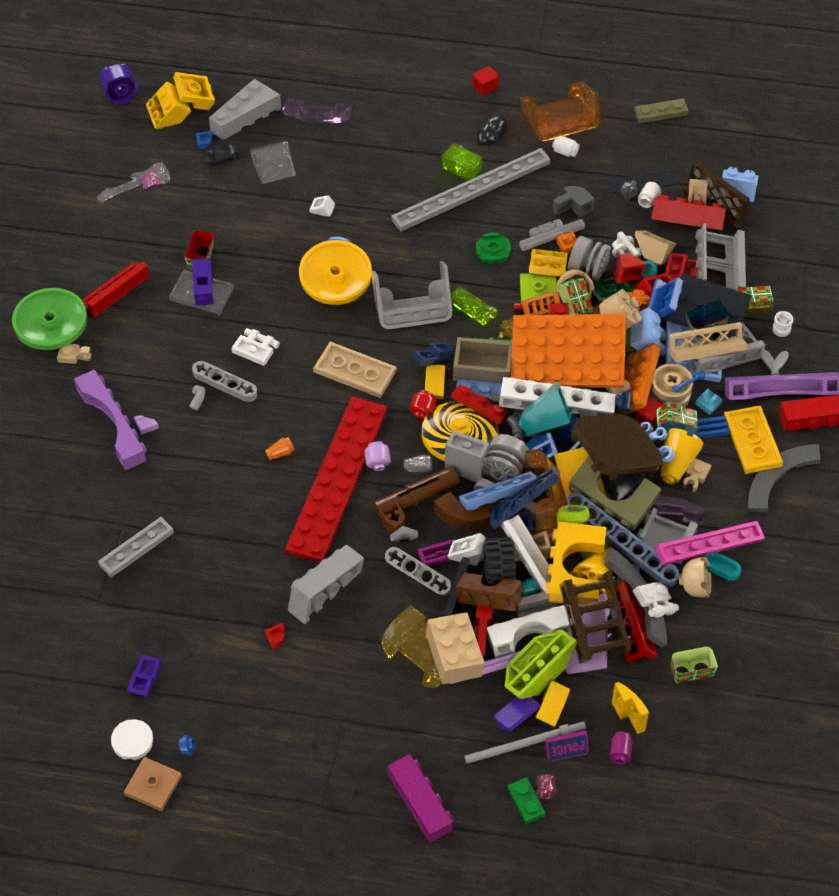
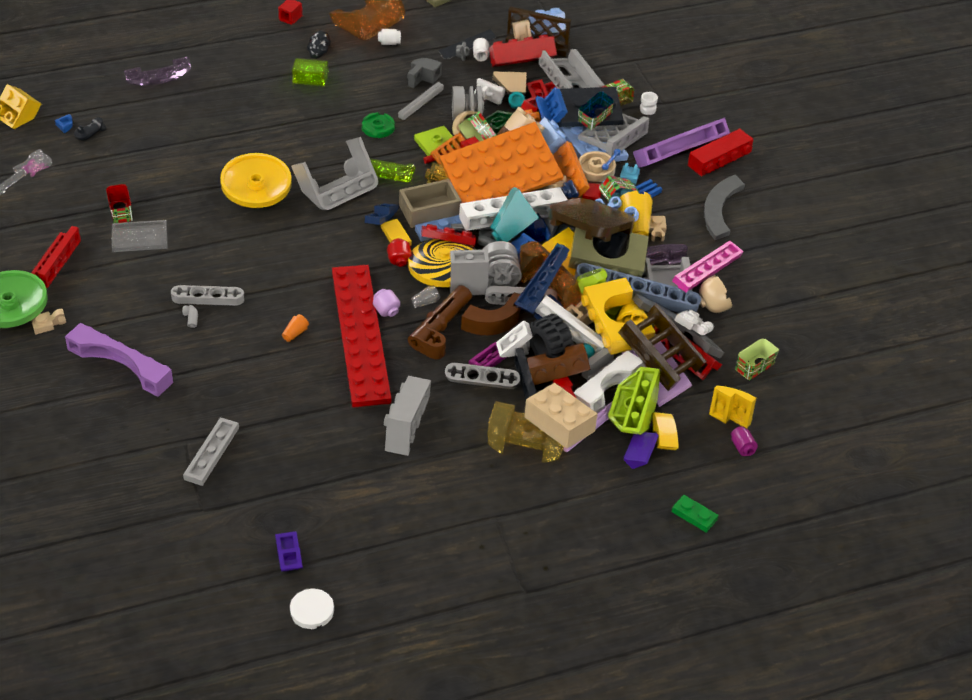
camera: 30 degrees left, 10 degrees down
medium nougat plate [124,757,182,811] -> none
lavender tile [134,415,159,435] -> none
yellow plate [173,72,215,110] -> none
blue plate [179,734,196,756] -> none
dark purple brick [192,259,214,306] -> none
light grey wedge [209,79,281,140] -> none
white plate [232,328,280,366] -> none
clear slope [250,141,296,184] -> none
red tile [264,623,285,650] -> none
white slope [309,195,335,216] -> none
tan tile [313,342,397,398] -> none
magenta brick [388,754,454,843] -> none
light grey tile [390,526,418,543] -> none
light grey plate [392,148,550,232] -> none
medium blue plate [459,471,537,510] -> none
light grey bar [464,721,586,764] -> none
light grey axle [529,219,563,237] -> none
yellow slope [529,249,568,276] -> none
clear pink wheel [536,774,558,799] -> none
slope [545,731,589,762] -> none
orange tile [556,231,577,253] -> none
red slope [614,253,646,284] -> none
tan fence [669,322,747,362] -> none
teal tile [704,552,741,581] -> none
yellow tile [724,405,783,474] -> none
light grey piece [762,350,789,375] -> none

